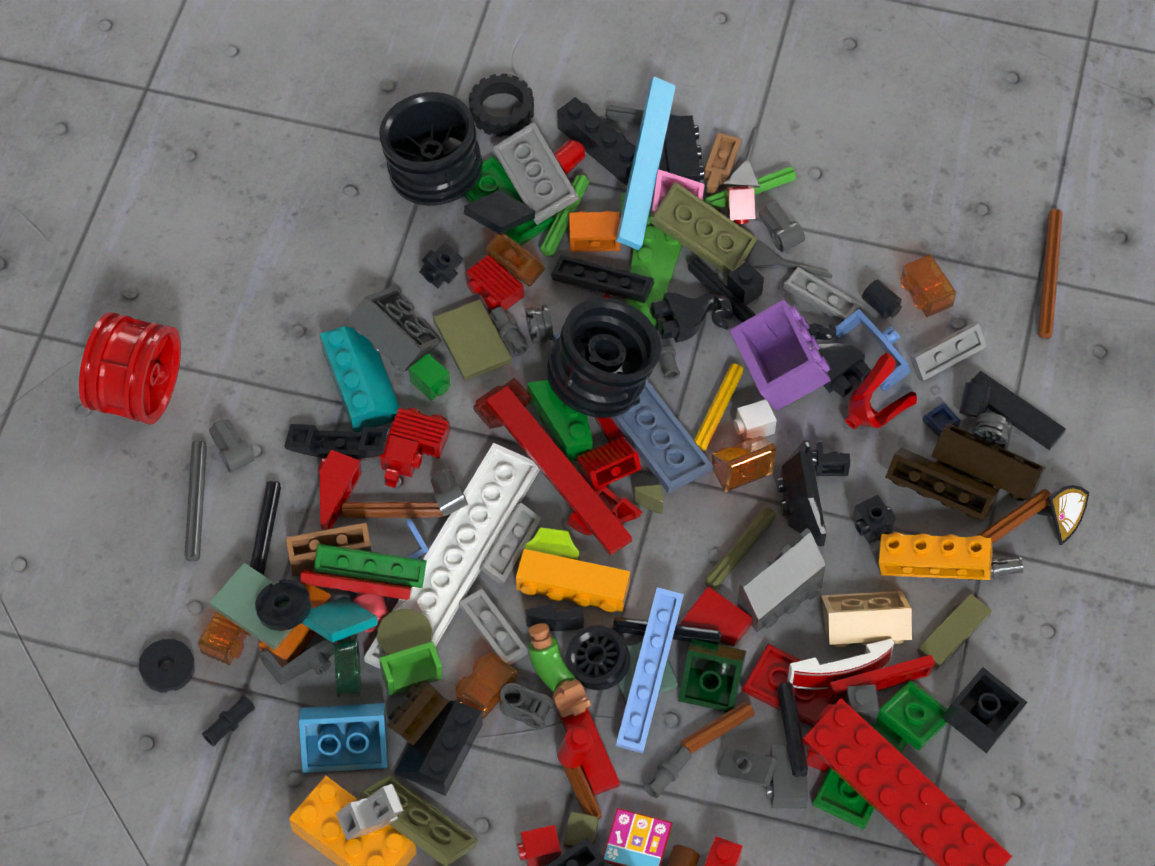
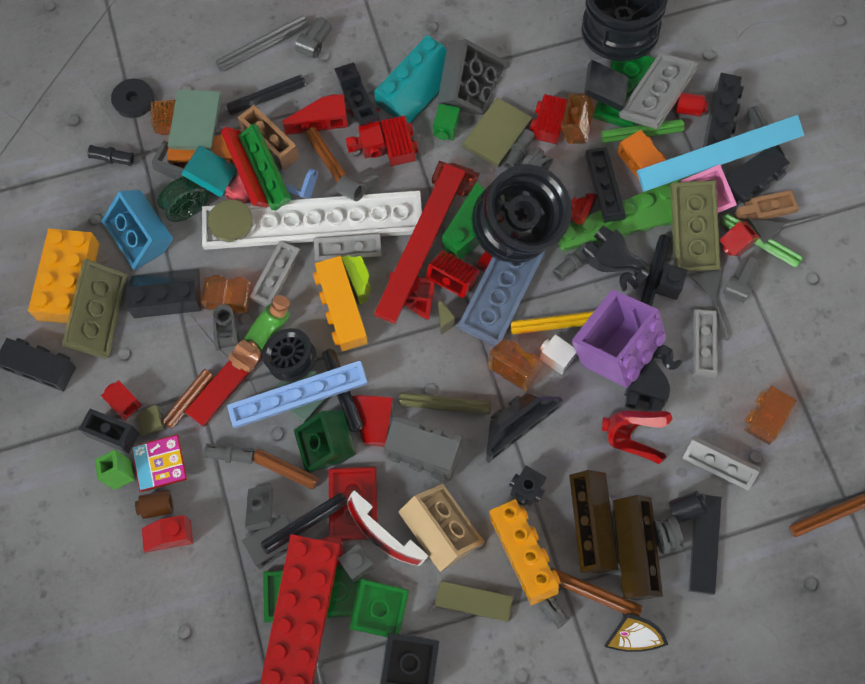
camera: 60 degrees right, 10 degrees up
black tile [255,579,311,631] -> none
light grey brick [336,784,403,840] -> none
bright green panel [379,641,442,696] -> none
dark brown brick [387,681,449,746] -> none
black brick [419,242,463,289] -> none
black tyre [469,74,534,137] -> none
black slope [525,603,584,631] -> none
red brick [557,727,593,768] -> none
black bracket [811,441,851,476] -> none
red tile [825,654,935,704] -> none
medium blue piece [835,309,911,391] -> none
black brick [862,279,902,319] -> none
dark blue tile [923,402,961,437] -> none

